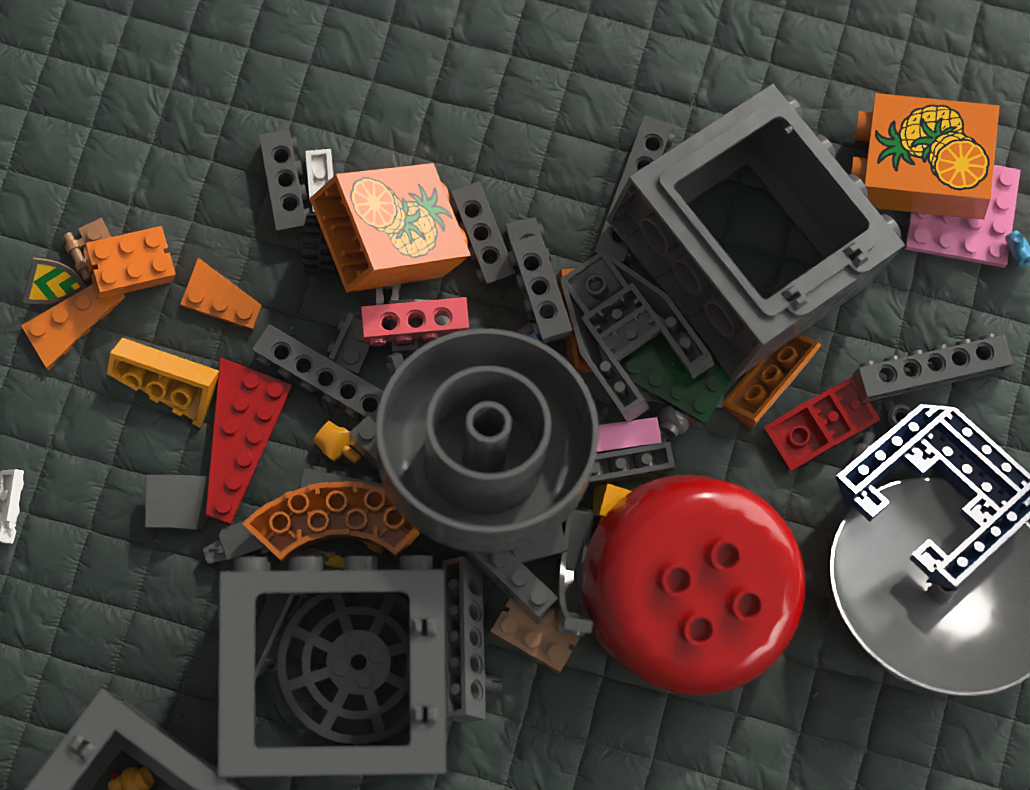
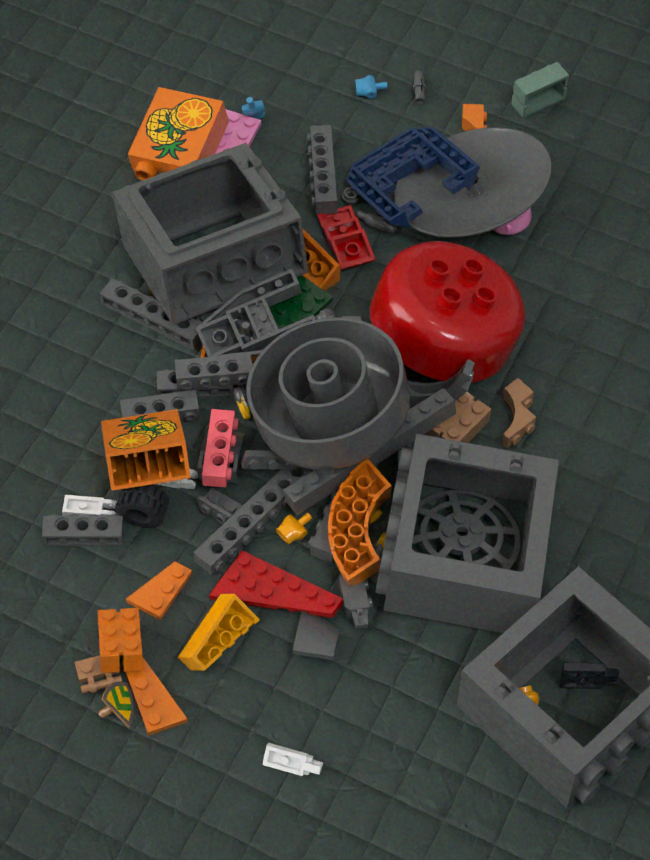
camera: 75 degrees left, 20 degrees down
none -> medium nougat arch [502,378,536,448]

